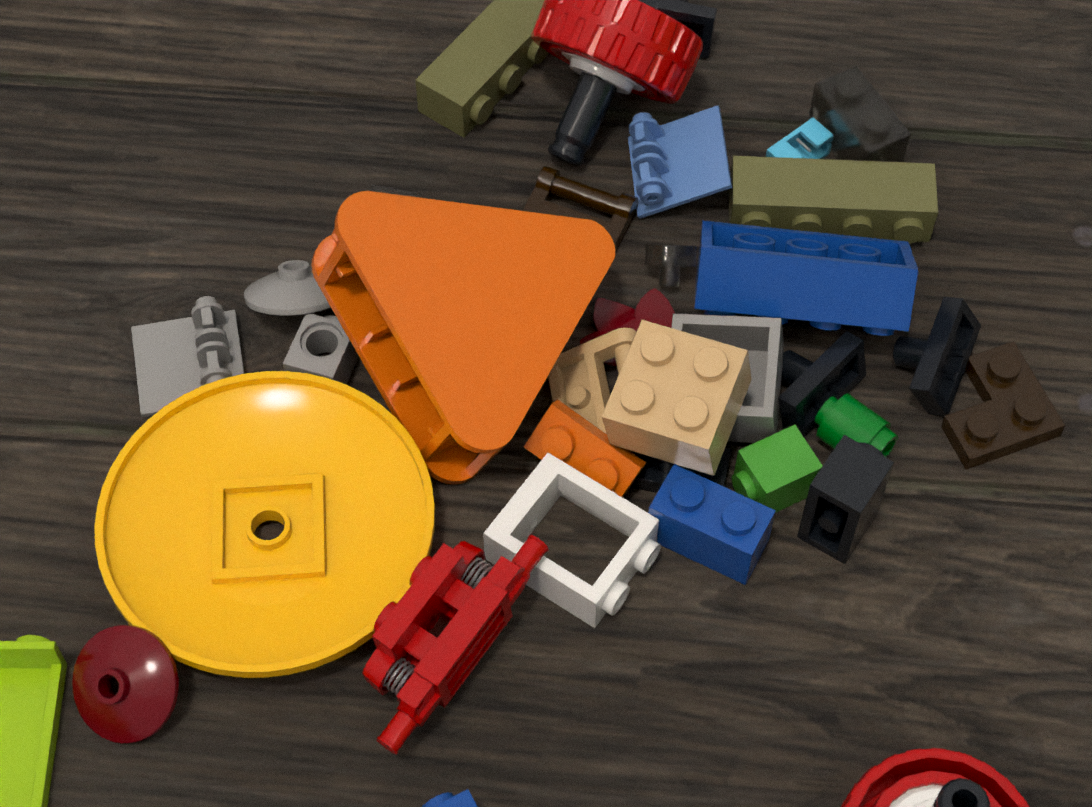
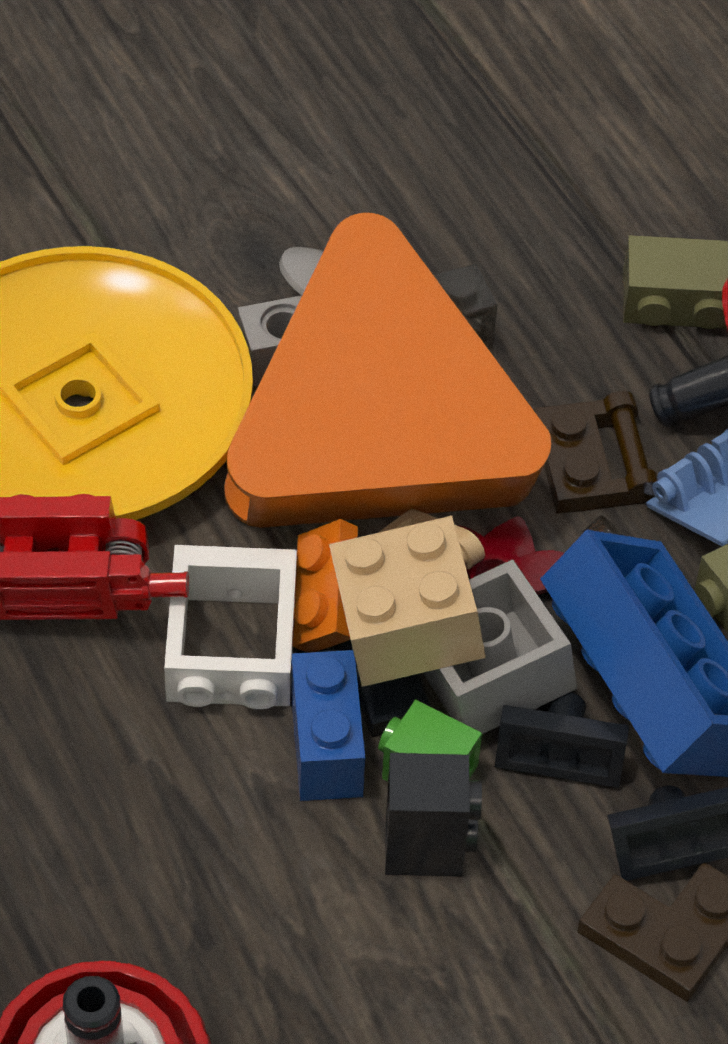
camera: 55 degrees right, 5 degrees down
light grey hinge [131,296,244,417] -> none
green brick [814,393,898,458] -> none

